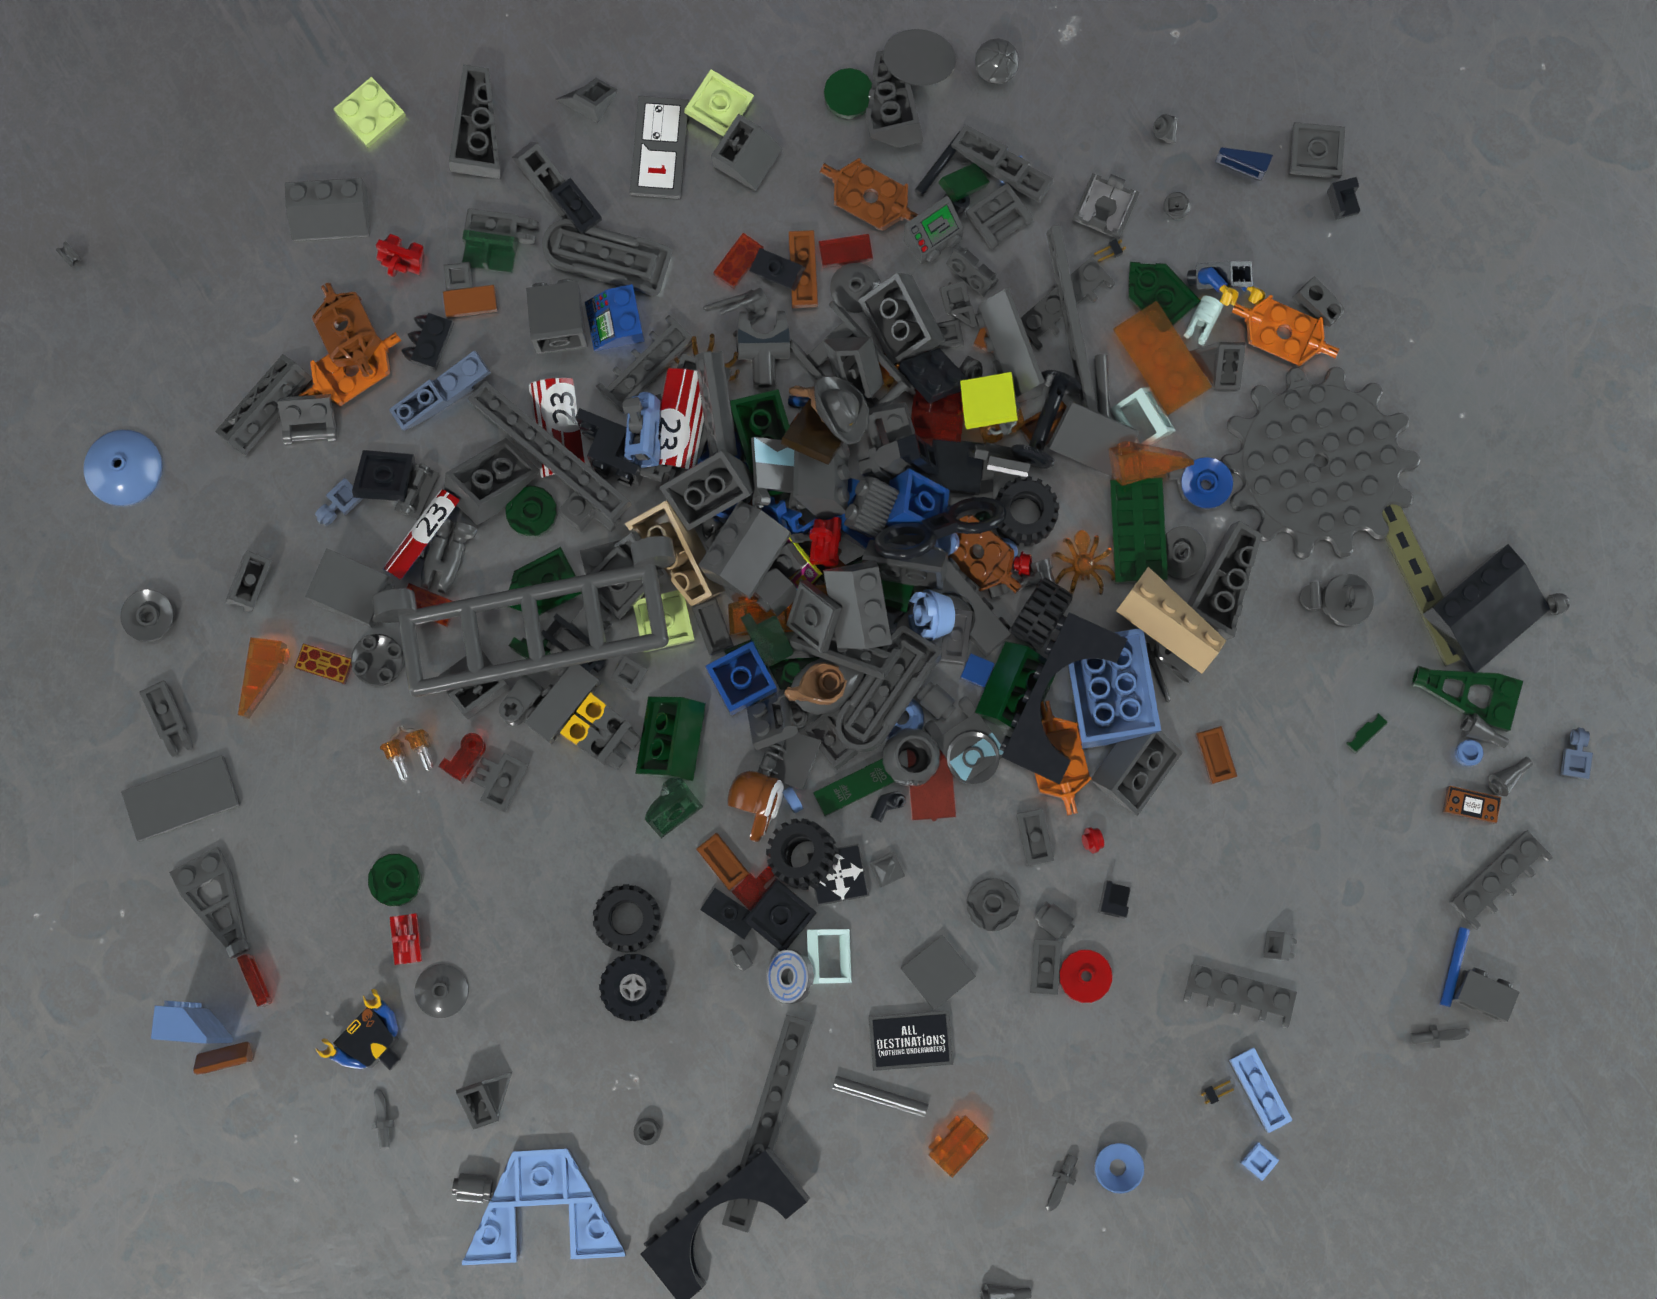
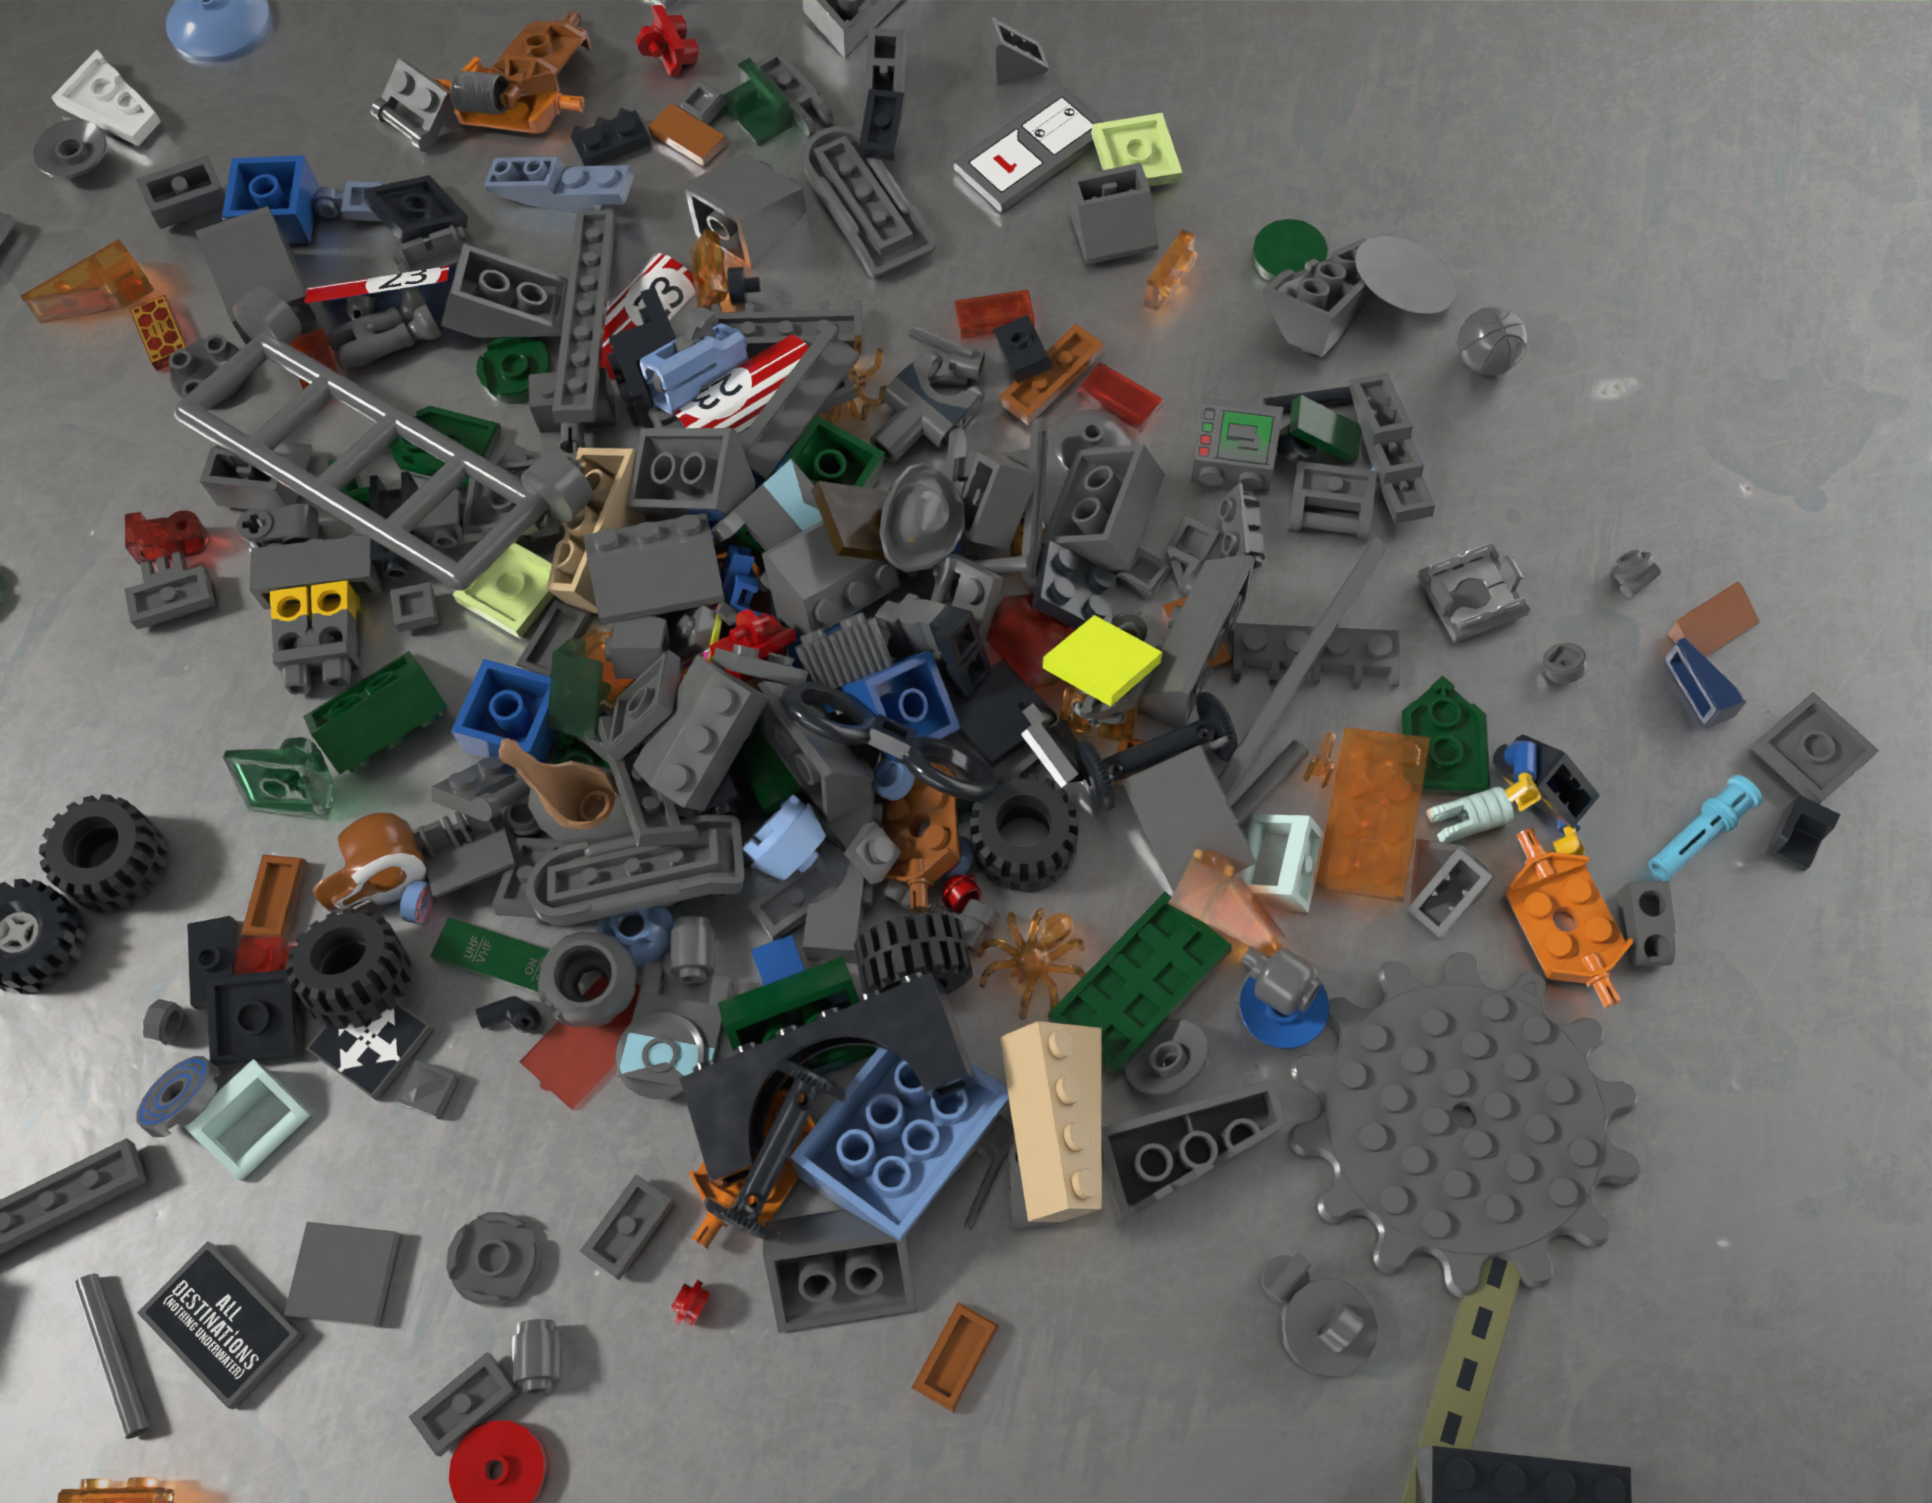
camera: 50 degrees right, 15 degrees down
dark grey fence [215,354,312,456] -> none
piece [380,725,434,780] -> none
blue slope [585,284,645,352] -> none
dark orange plate [820,158,919,231] -> none
piece [1094,239,1126,262] -> none
black panel [1098,880,1130,919] -> none
none -> white wing [52,50,161,146]
none -> blue brick [222,155,319,243]
none -> dark grey piece [450,71,508,115]
none -> clear orange plate [689,229,729,311]
none -> black hose [704,1059,847,1241]
none -> dark grey plate [712,644,809,685]
none -> black tile [727,267,761,306]
none -> dark grey plate [844,821,901,885]
none -> clear orange plate [1144,229,1197,311]
none -> dark grey head [1250,948,1322,1016]
none -> clear orange hand [1303,732,1336,788]
none -> medium azure pin [1648,775,1763,881]
none -> dark orange slope [1667,581,1760,657]

